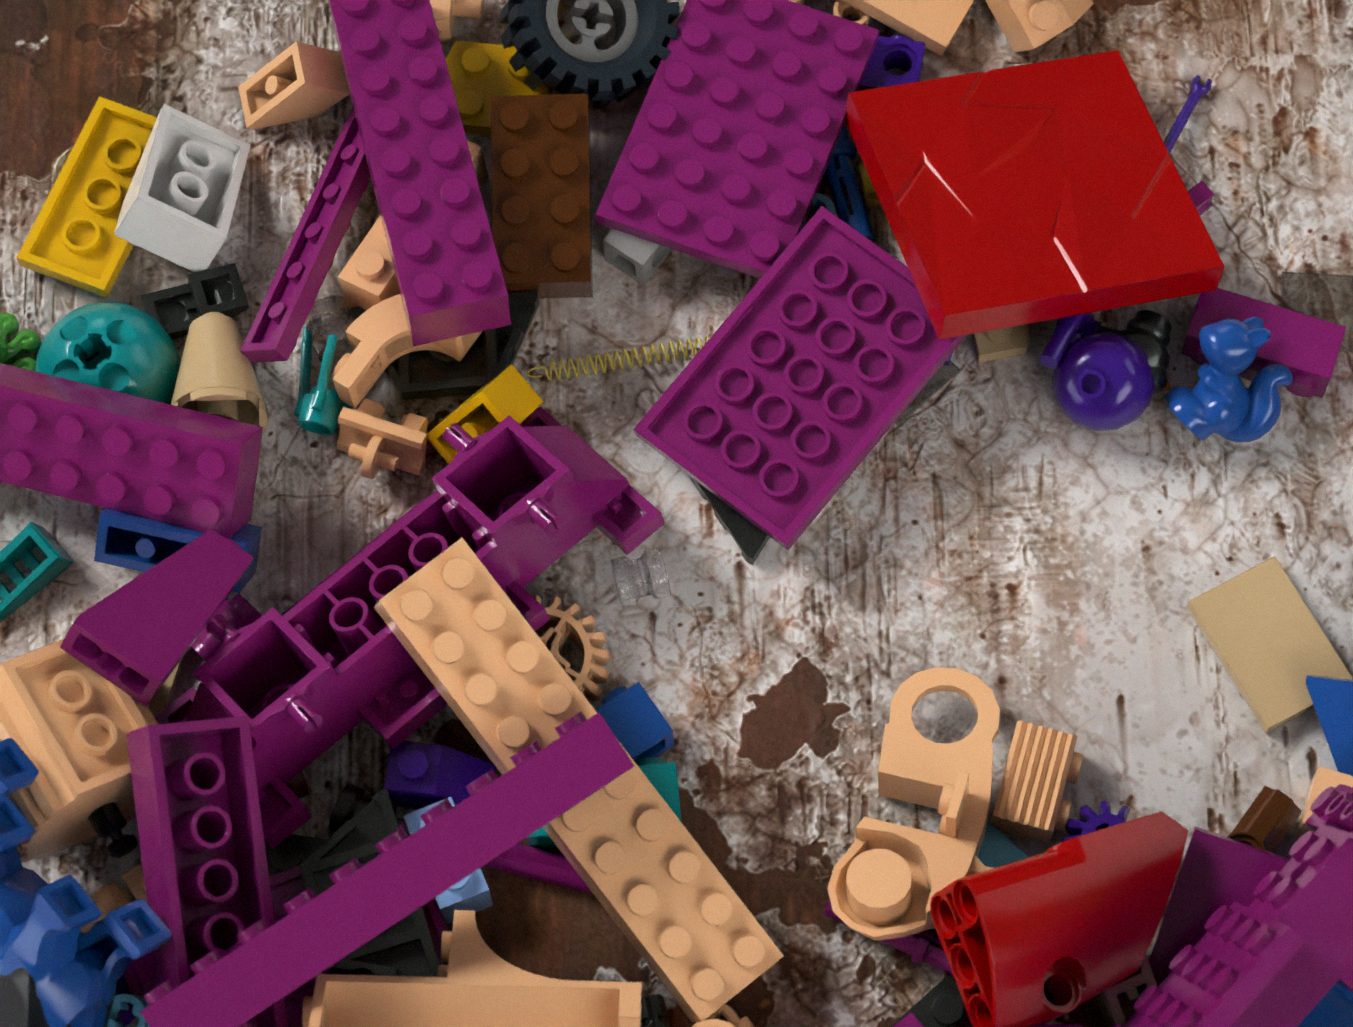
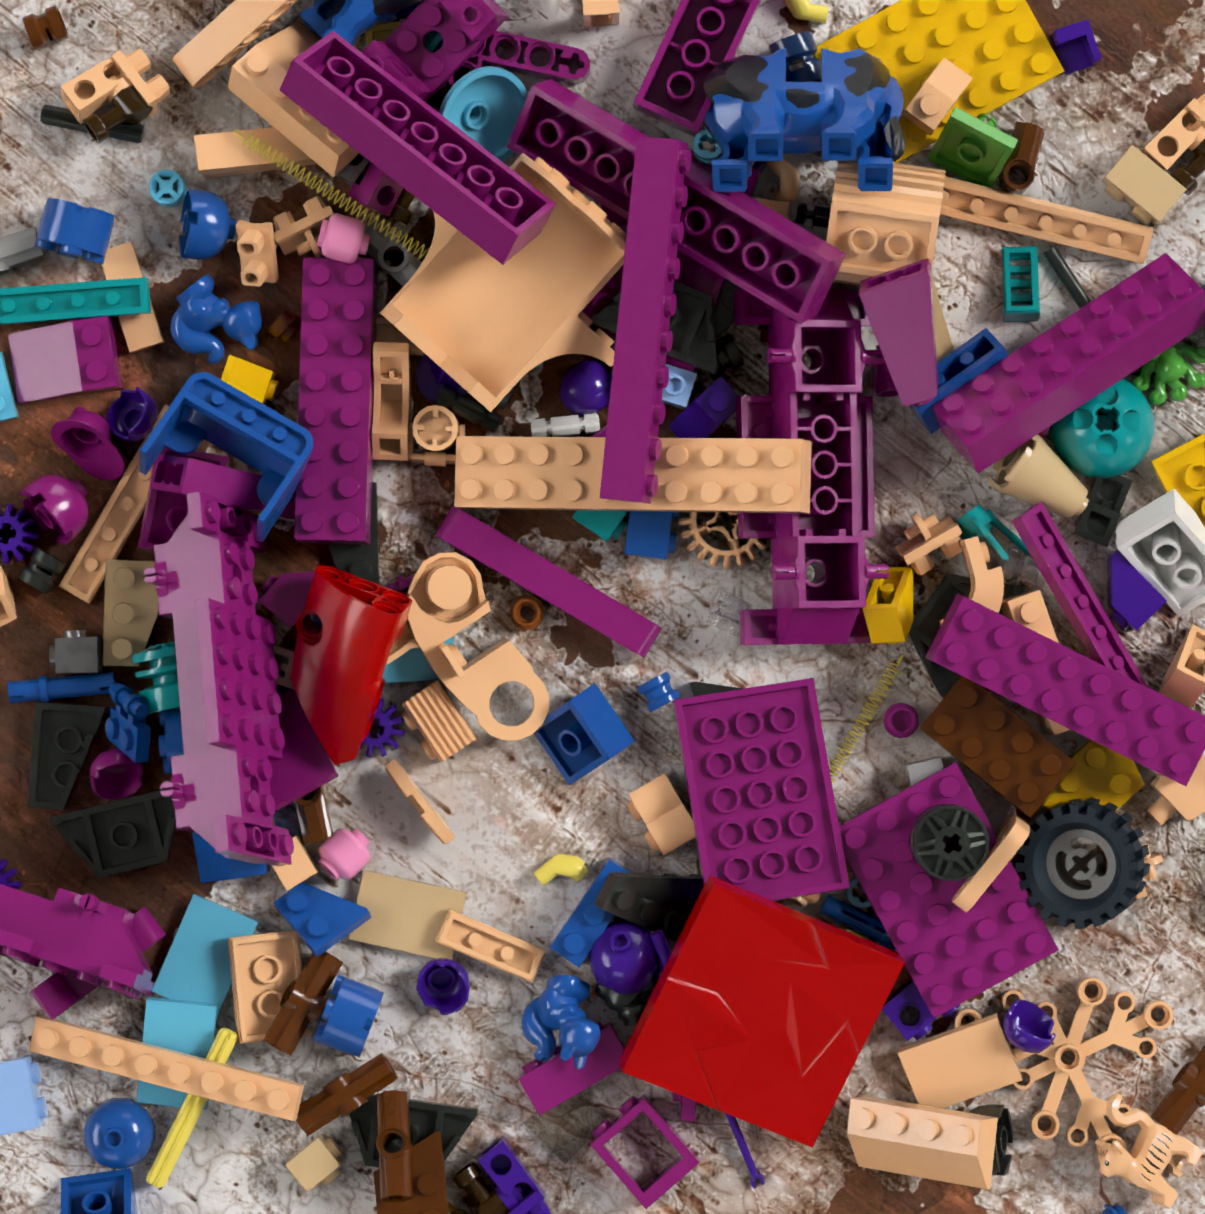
camera: 125 degrees right, 20 degrees up
none -> bright pink head [318,828,370,881]
none -> light nougat tile [385,758,455,844]
none -> dark purple hair [416,958,470,1015]
none -> magenta beam [435,505,662,658]
none -> light nougat tile [435,909,546,983]
none -> dark orange plate [509,595,545,630]
none -> white axle [531,413,600,437]
none -> light yellow arm [533,854,588,886]
none -> blue slope [534,683,635,785]
none -> blue brick [550,857,633,968]
none -> dark purple hair [559,360,612,416]
none -> magenta window [590,1094,700,1209]
none -> pearl dark grey wing [594,872,704,942]
none -> light nougat brick [626,773,696,855]
none -> blue wheel [637,671,680,712]
none -> magenta plate [883,703,919,738]
none -> pearl dark grey wheel [910,803,989,881]
none -> light nougat beam [951,808,1030,912]
none -> dark purple slope [1107,550,1167,631]

